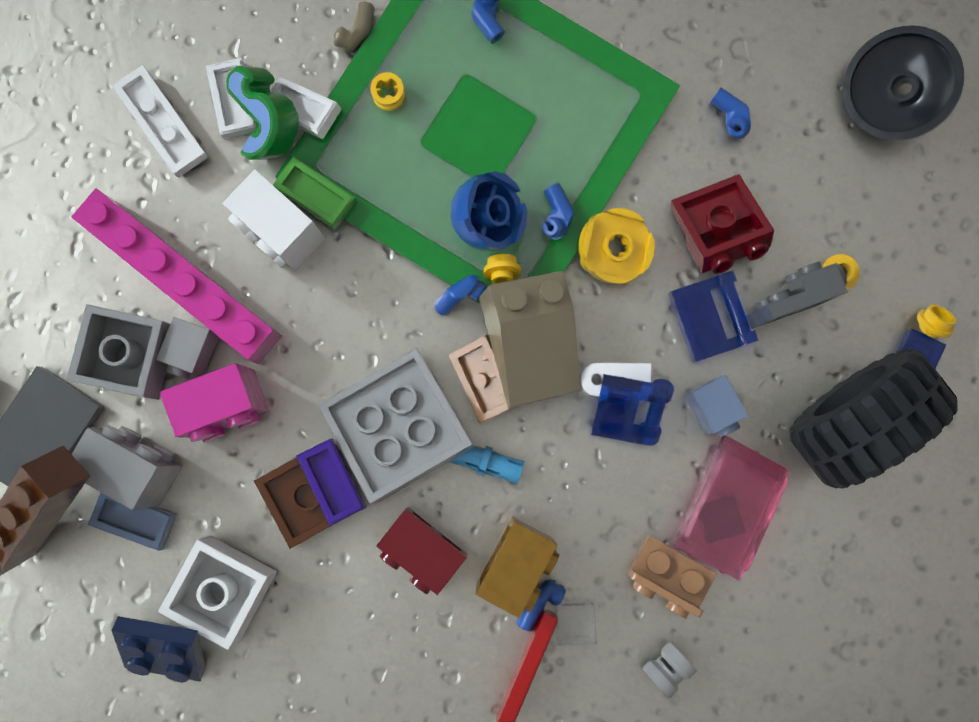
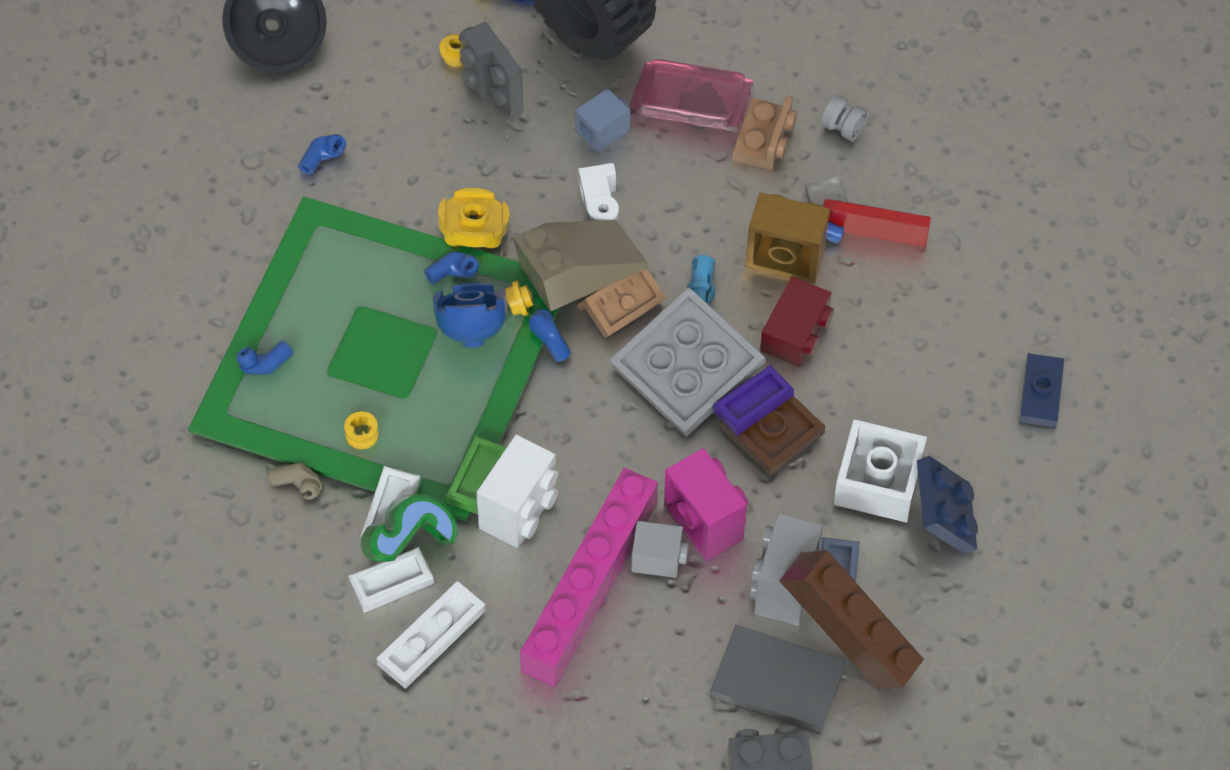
camera: 100 degrees left, 25 degrees down
light grey brick [67,304,170,400] -> none
clear blue plate [591,374,674,446] -> none
clear blue plate [668,270,759,363] -> none
dark red plate [670,174,775,274] -> none

